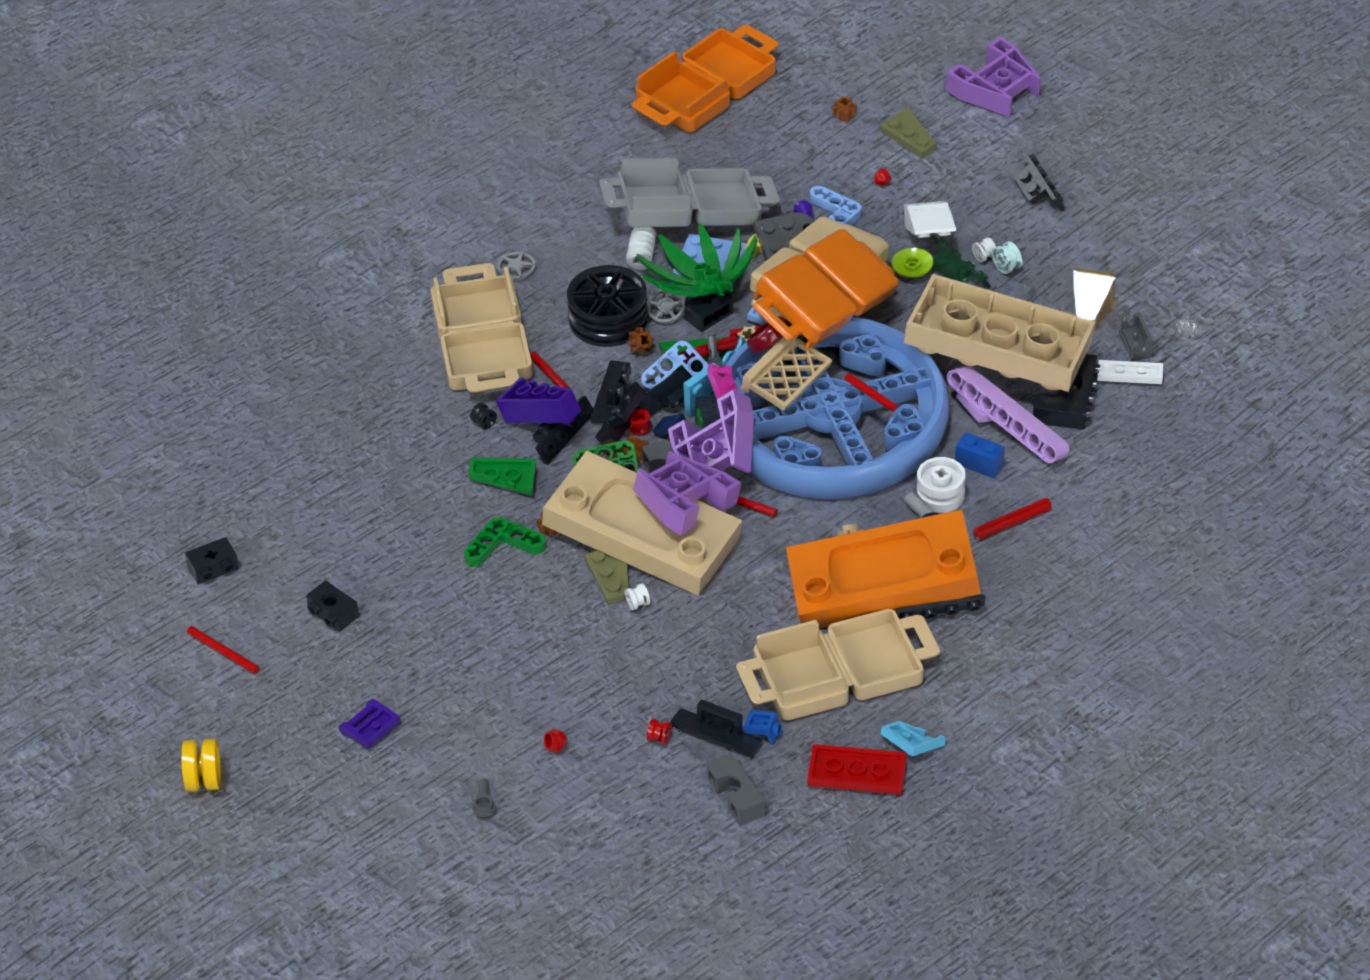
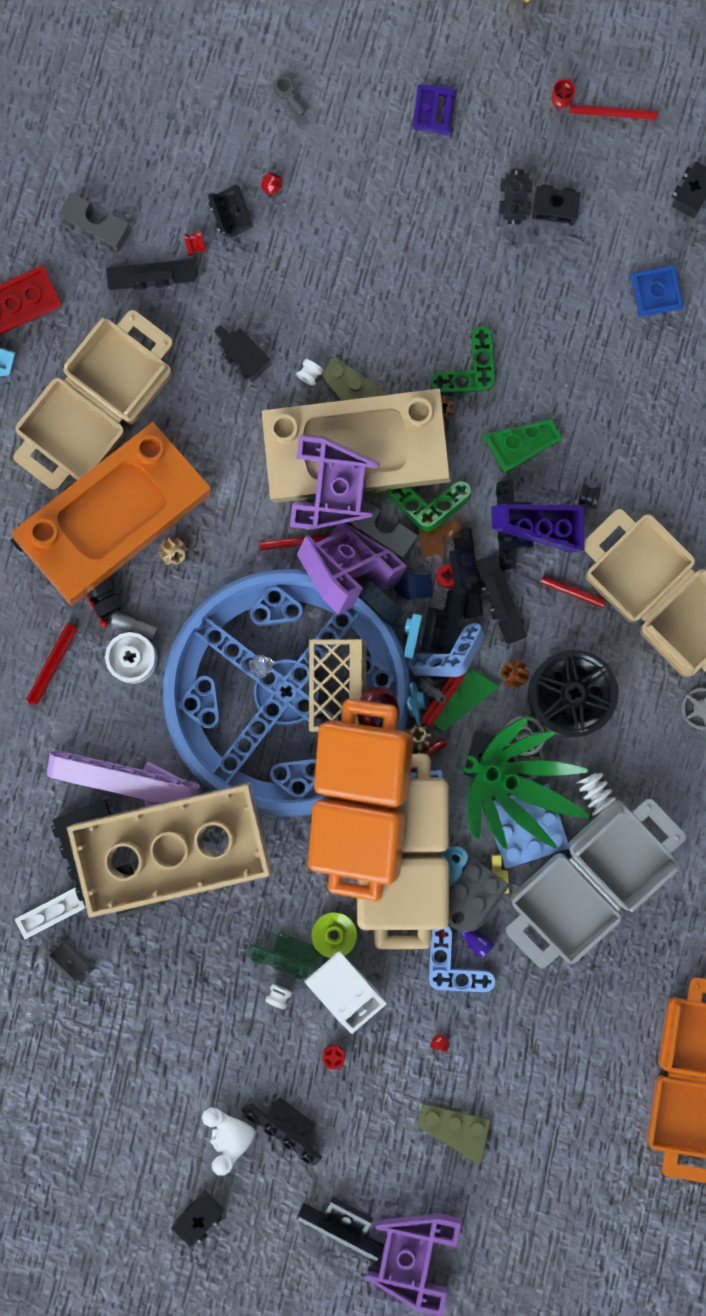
camera: 145 degrees right, 40 degrees up
dark pink plate [707,364,738,399] -> none
blue bracket [743,710,782,744] -> none
dark orange gear [832,97,857,122] -> none
red bar [844,373,898,412] -> none
blue brick [955,432,1005,478] -> none
light aqua wheel [992,241,1023,274] -> none
slope [1073,268,1116,328] -> none
none -> black brick [171,1190,224,1248]
none -> white head [202,1107,256,1175]
none -> black bracket [208,185,254,238]
none -> black hinge [214,325,272,383]
none -> clear plate [249,655,274,678]
none -> black bracket [296,1197,384,1262]
none -> red wheel [322,1044,345,1070]
none -> black brick [499,168,533,225]
none -> red wheel [551,79,575,109]
none -> blue plate [630,265,684,318]

